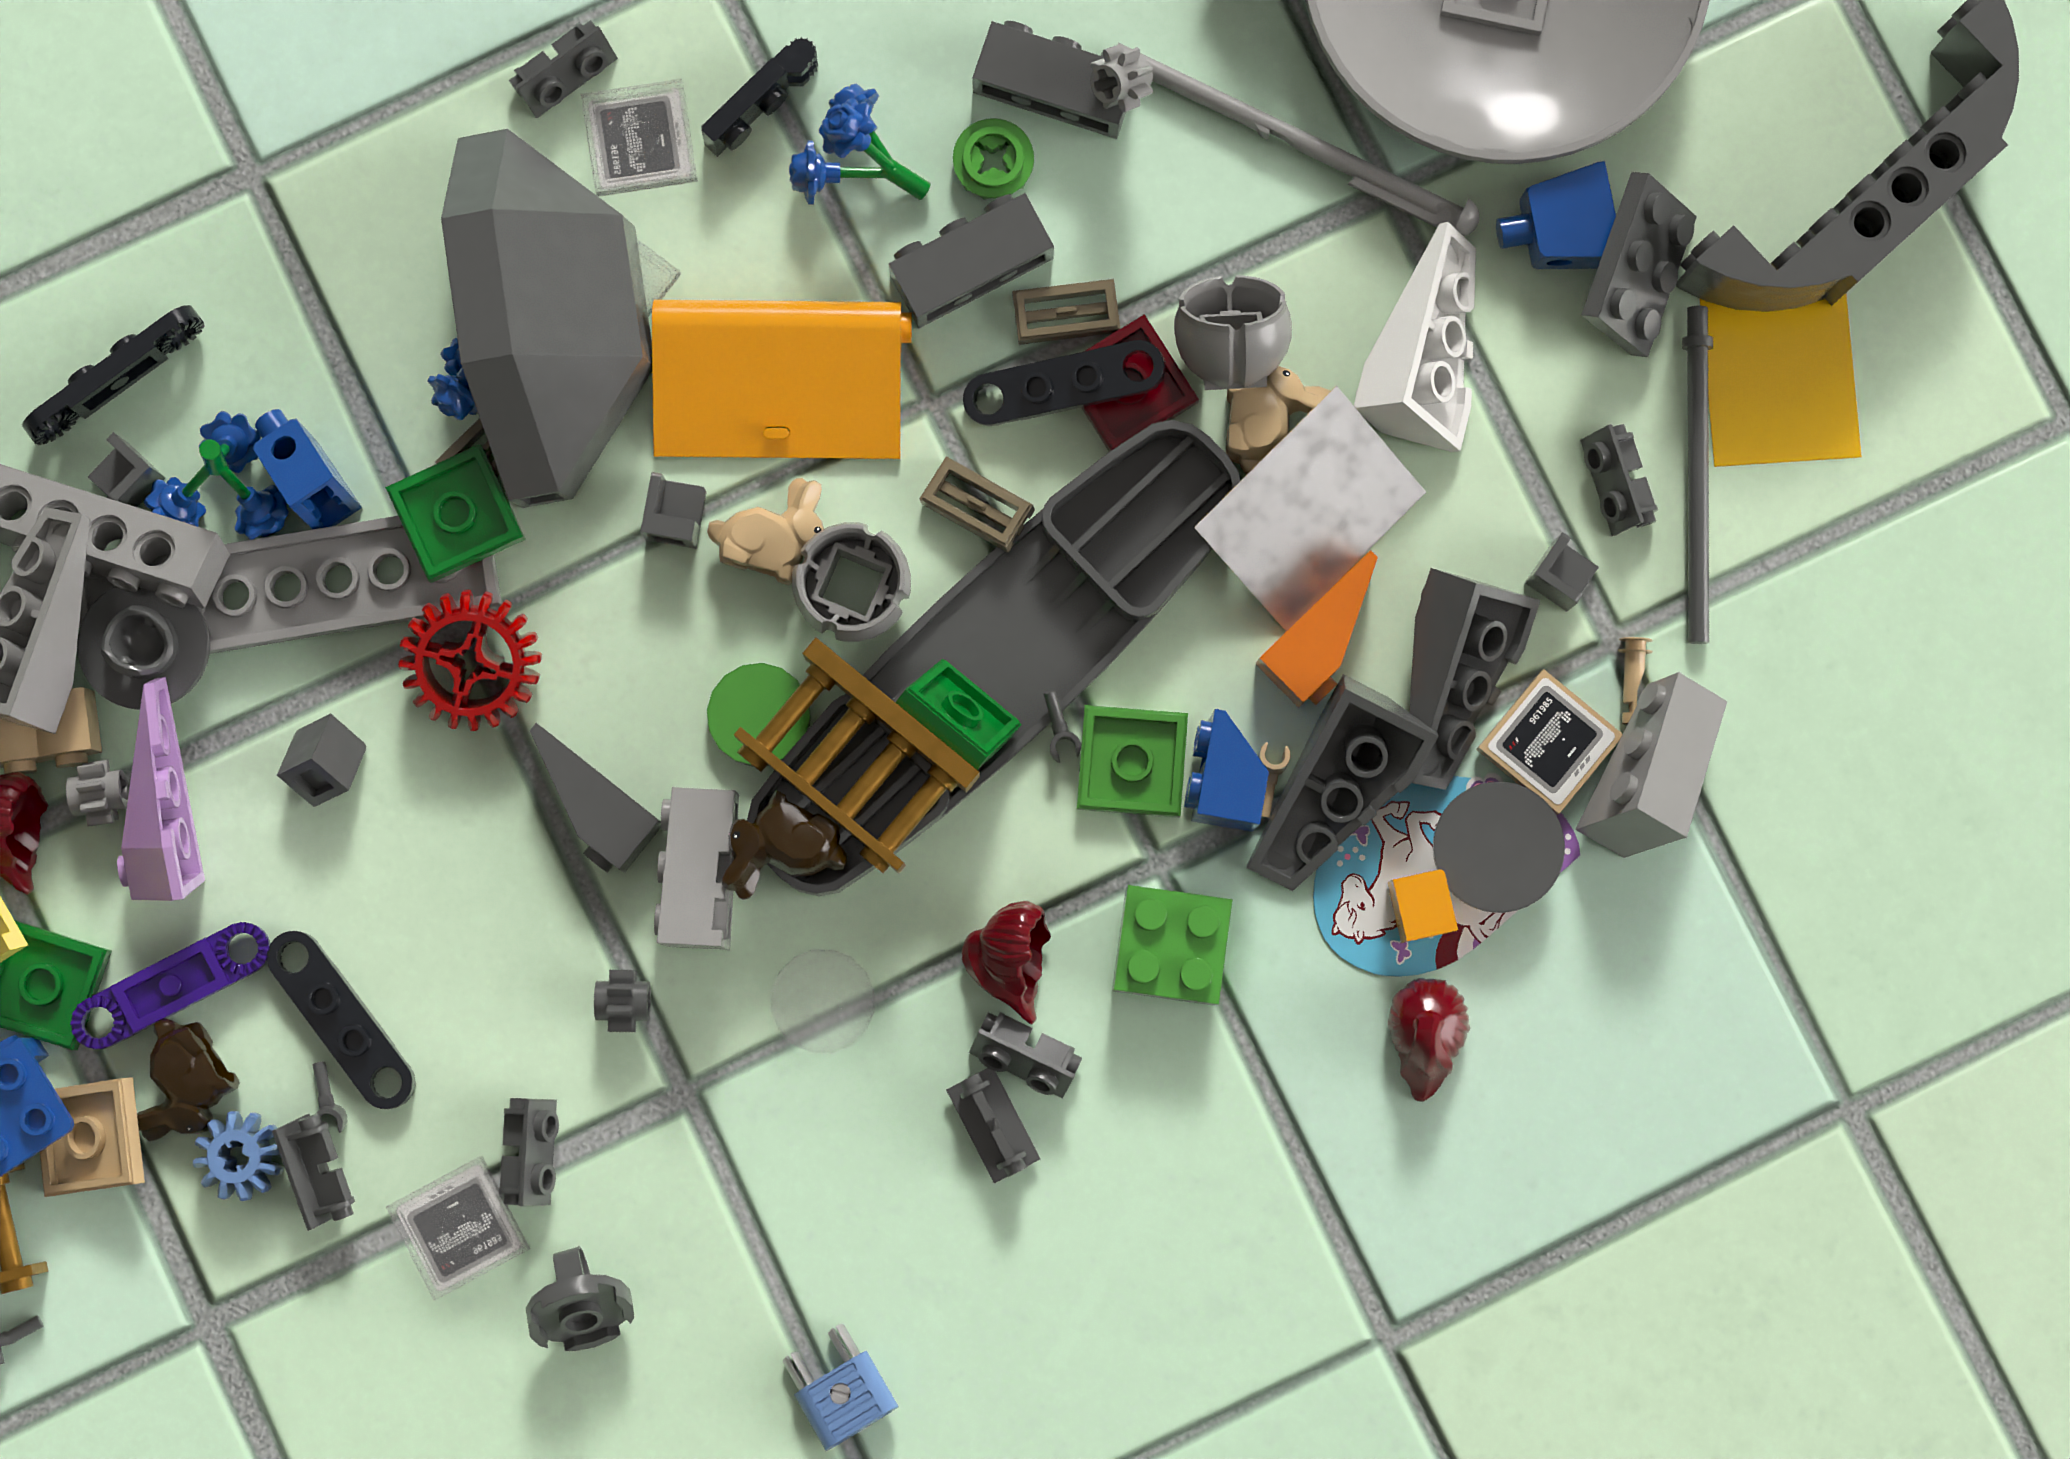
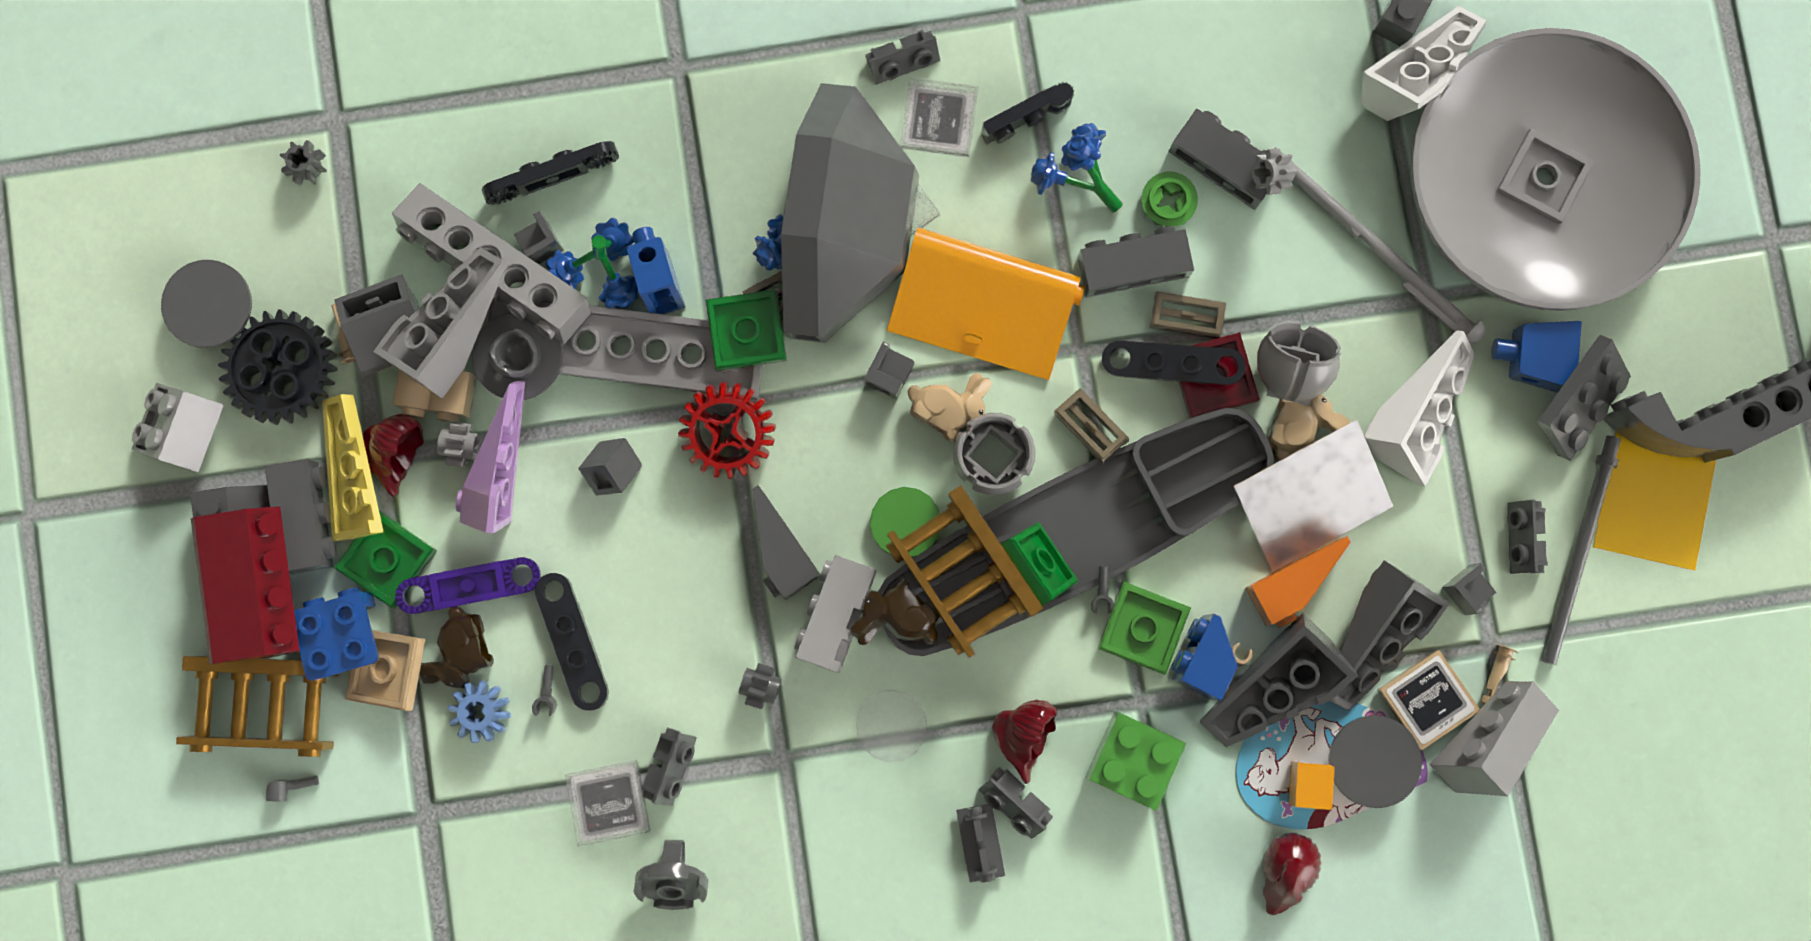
camera: 25 degrees right, 0 degrees up
dark grey hinge [272,1114,355,1231] -> none

